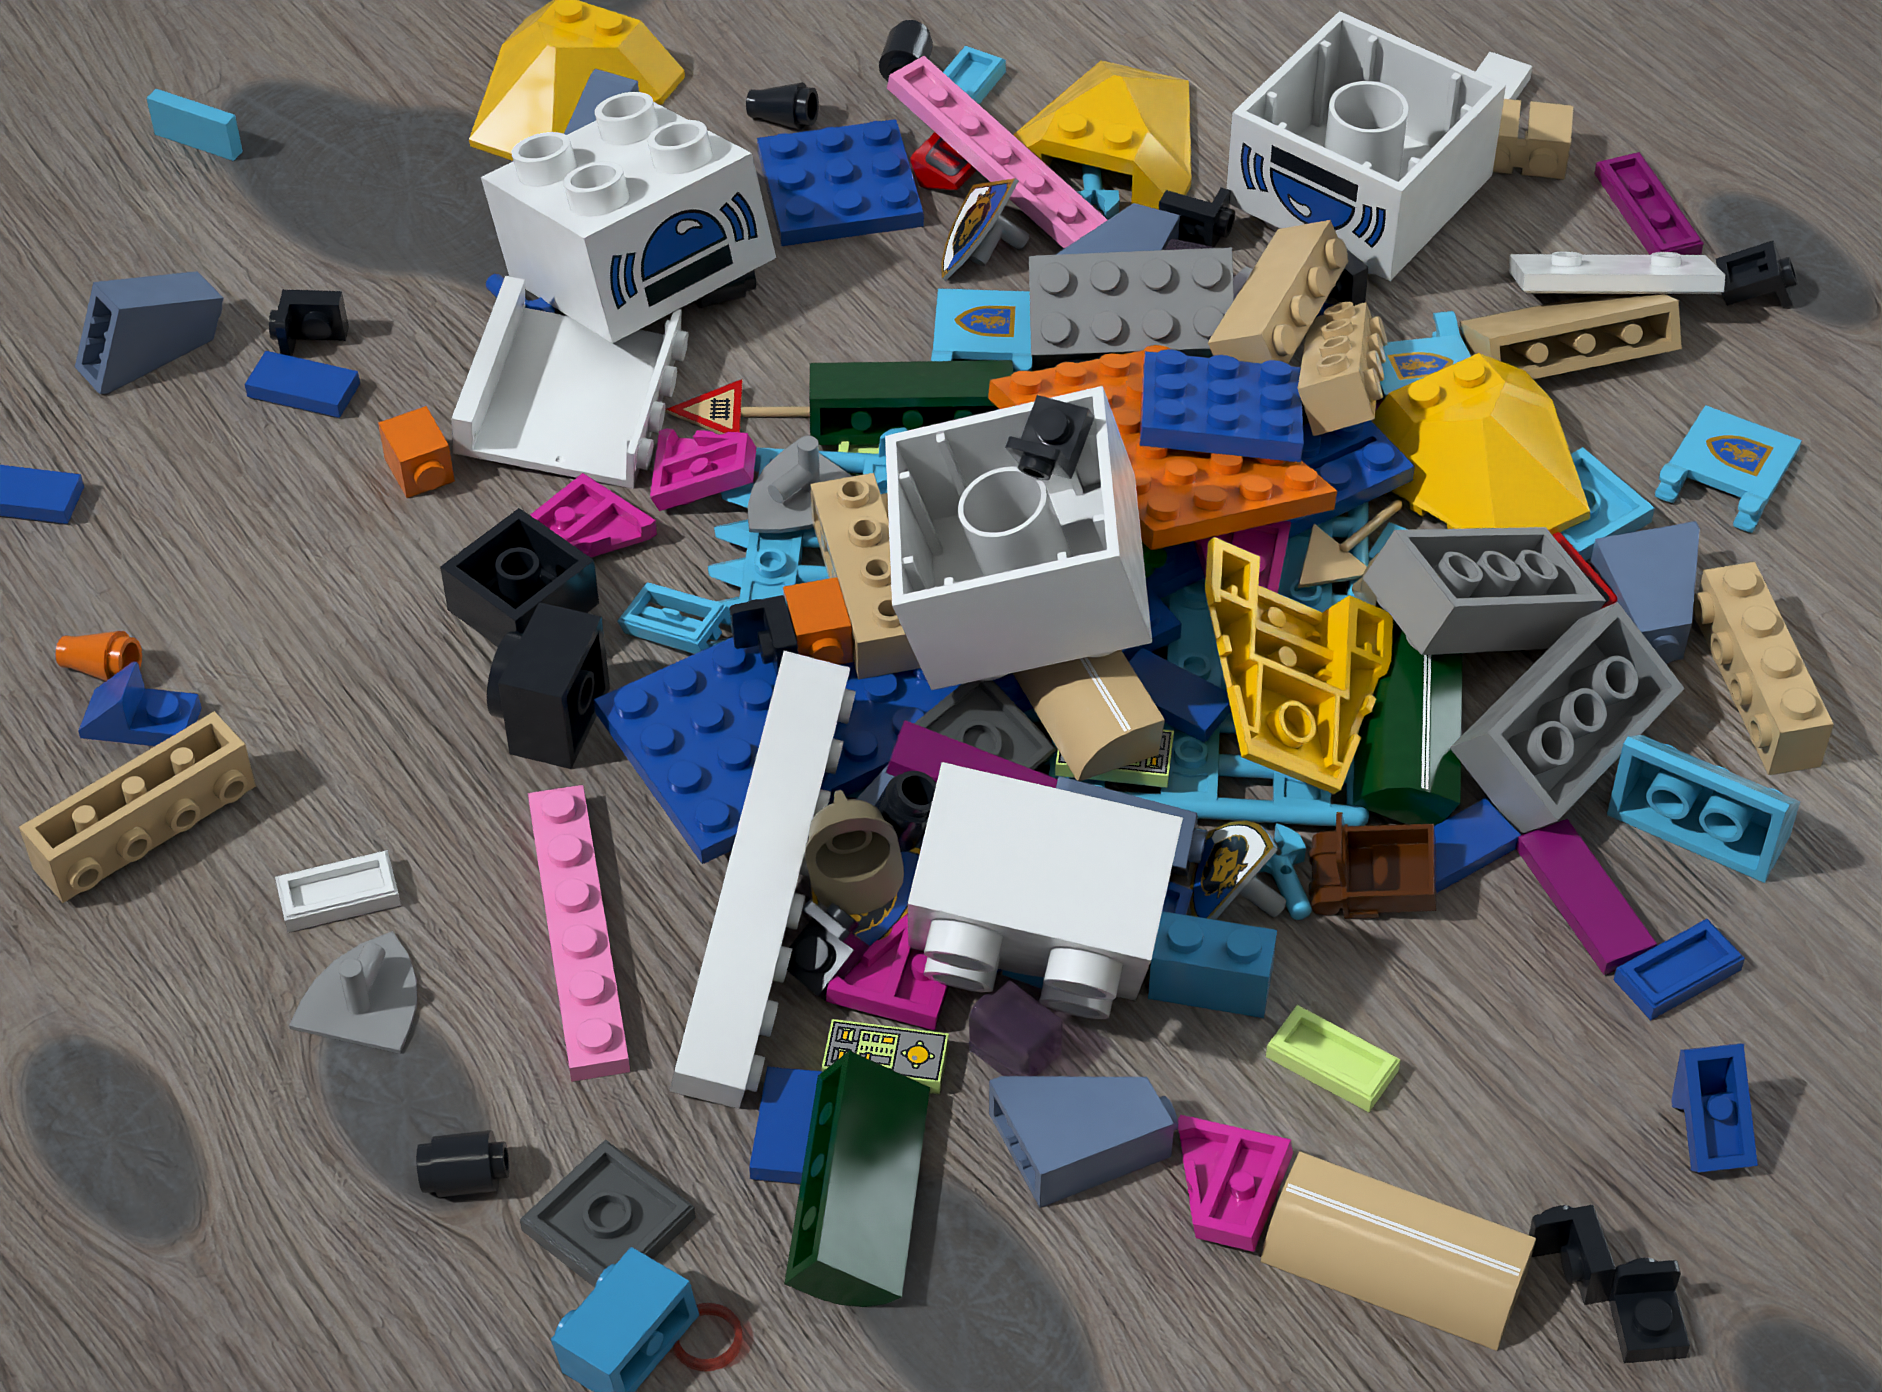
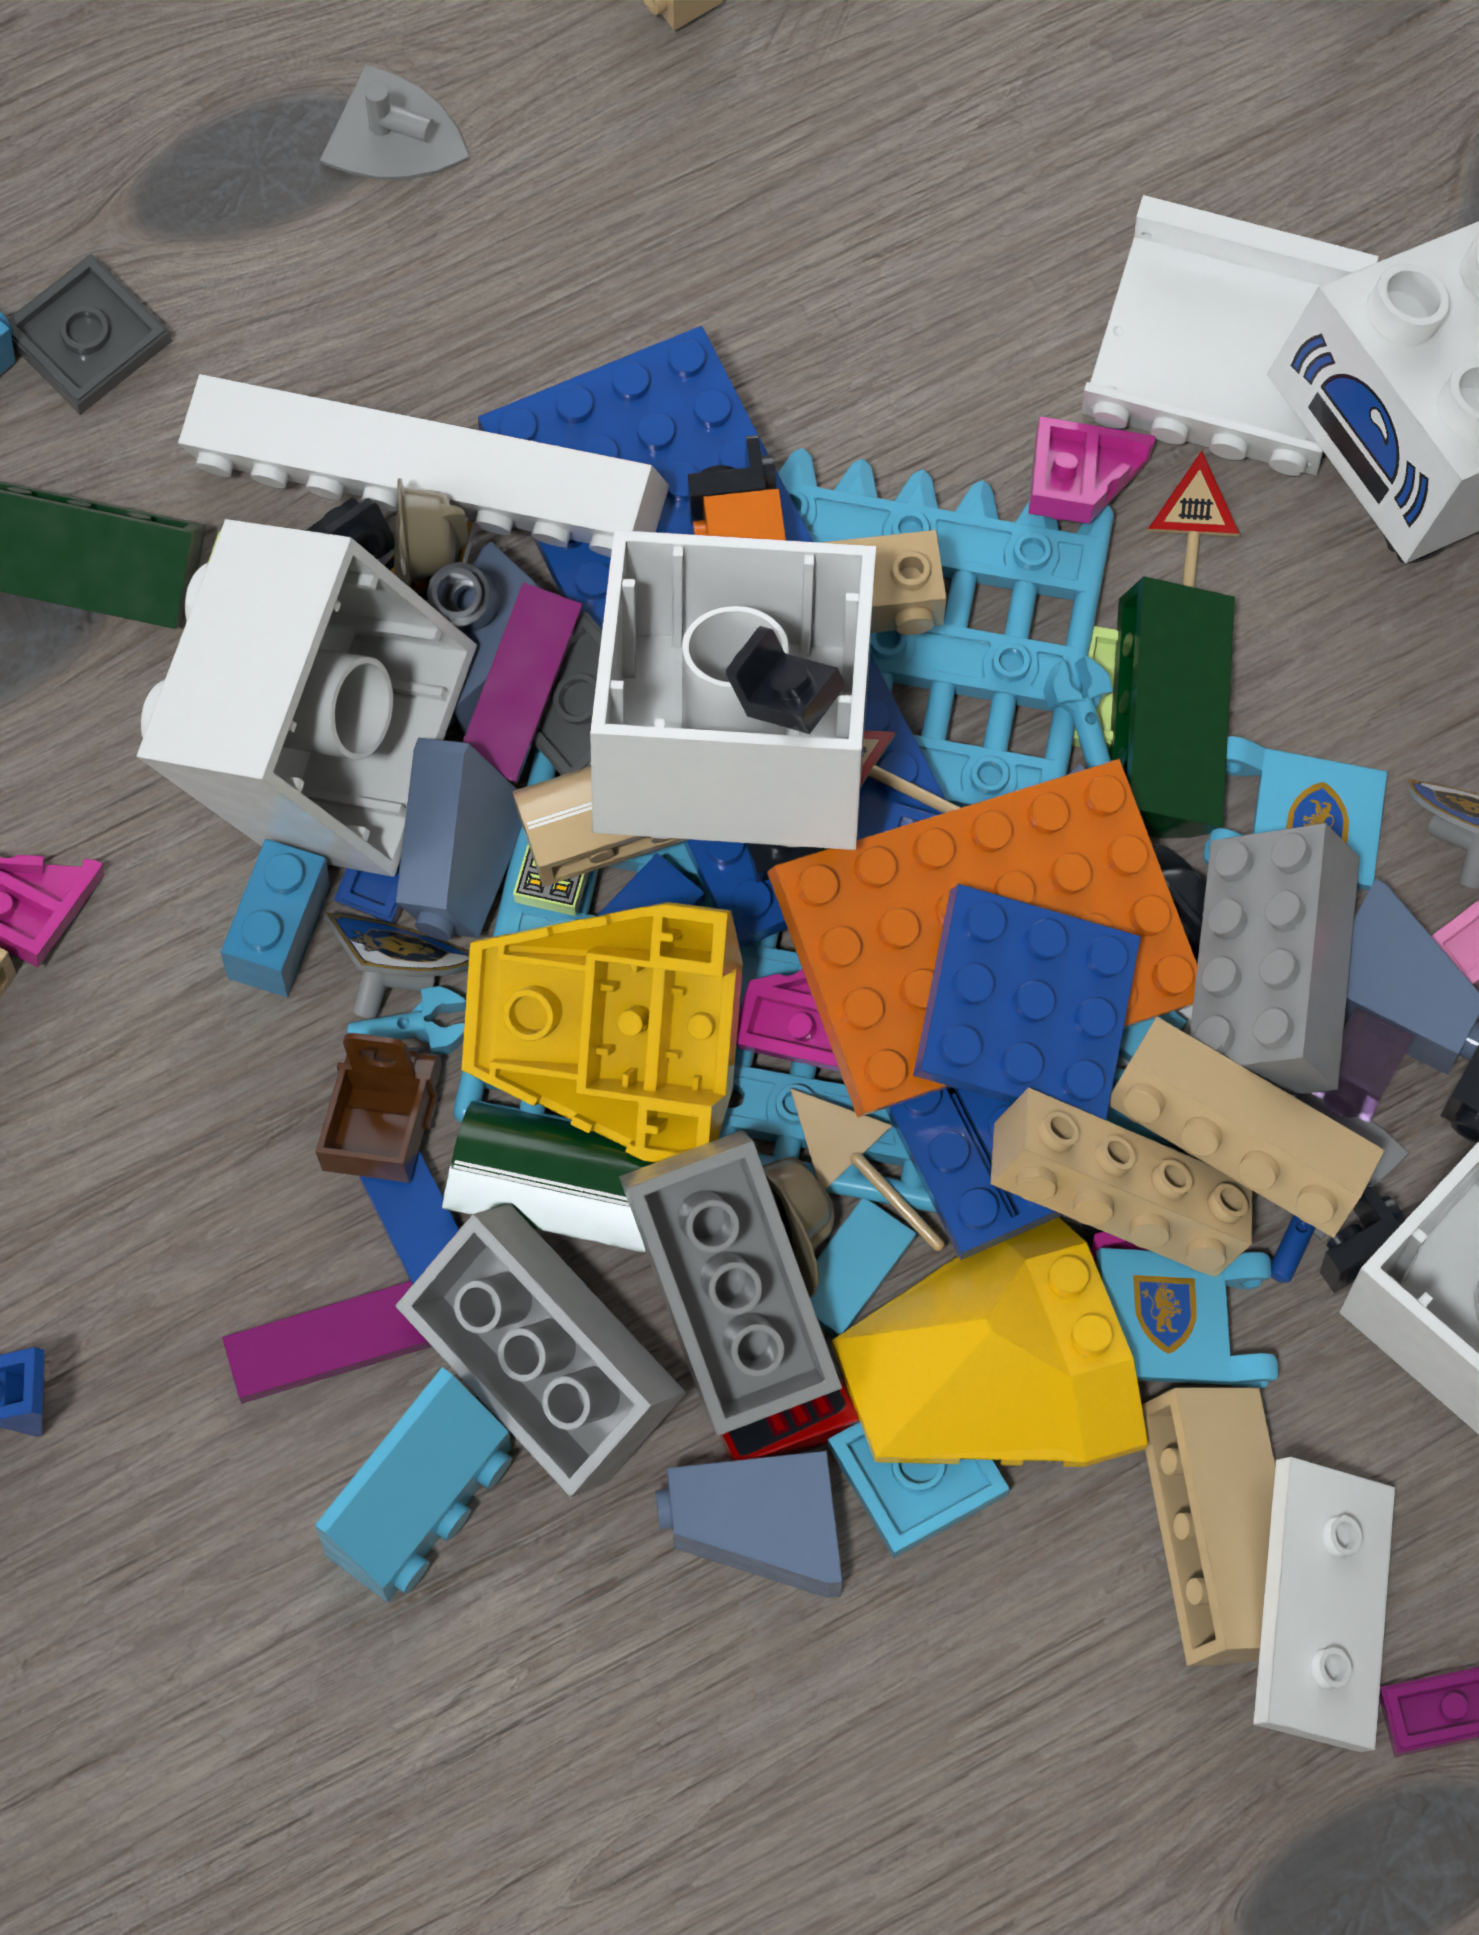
camera: 95 degrees right, 20 degrees up
blue tile [245,351,360,418] -> none
black bracket [269,289,349,357] -> none
white tile [275,850,401,933] -> none
orange brick [378,406,455,498] -> none
black brick [416,1130,509,1198] -> none
black piece [440,508,599,647] -> none
black piece [487,602,610,769] -> none
bright pink plate [528,785,630,1082] -> none
dark pink wing [530,473,657,558] -> none
medium azure tile [617,582,731,654] -> none
light grey shield [748,436,852,533] -> none
blue tile [749,1066,822,1184] -> none
sand blue slope [989,1076,1178,1208] -> none
yellowish green tile [1266,1005,1401,1112] -> none
blue tile [1613,919,1745,1021] -> none
medium azure flag [1654,405,1802,533] -> none
tan brick [1693,562,1834,775] -> none
black bracket [1716,241,1798,308] -> none

